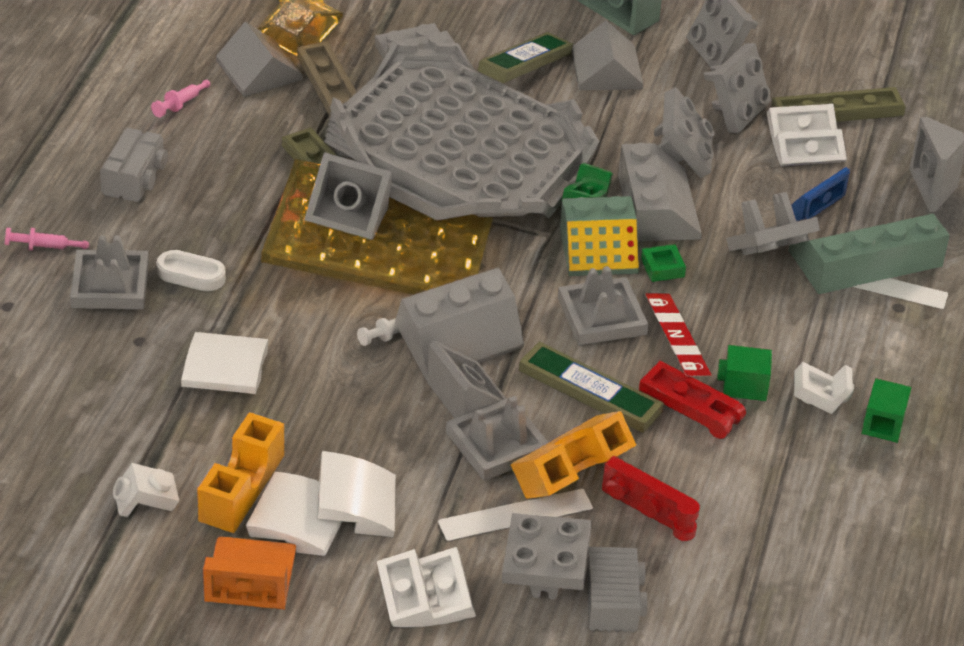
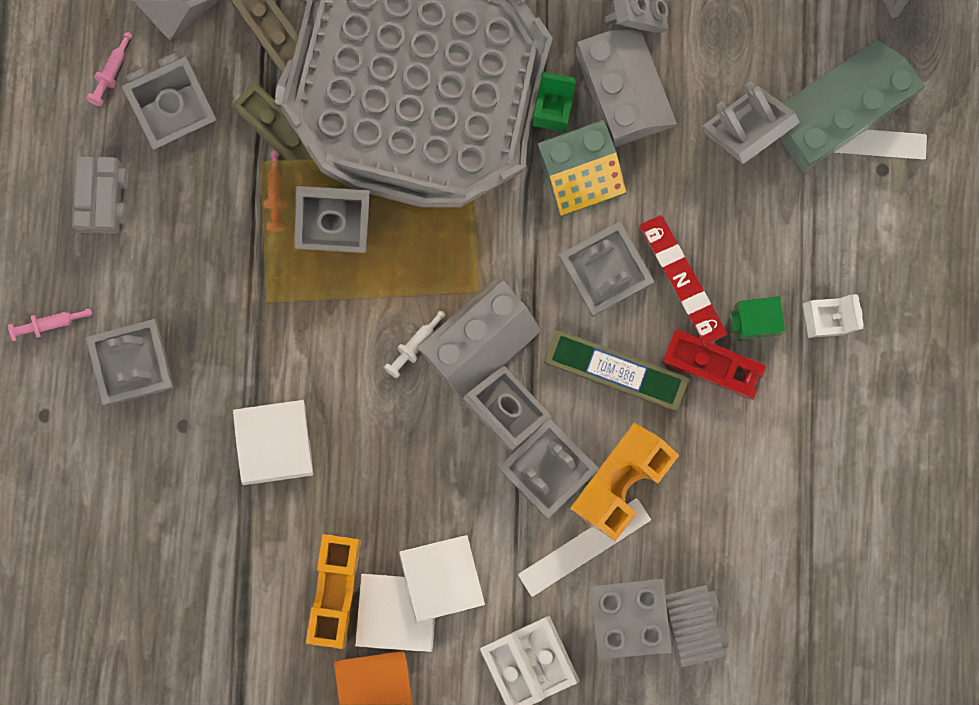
camera: 10 degrees left, 40 degrees up
white bracket [113,463,179,517] -> none
white tile [156,250,226,291] -> none
red plate [602,455,700,541] -> none
green plate [641,244,686,282] -> none
blue slope [791,167,850,221] -> none
green brick [861,378,912,443] -> none
none -> light grey plate [122,52,217,150]

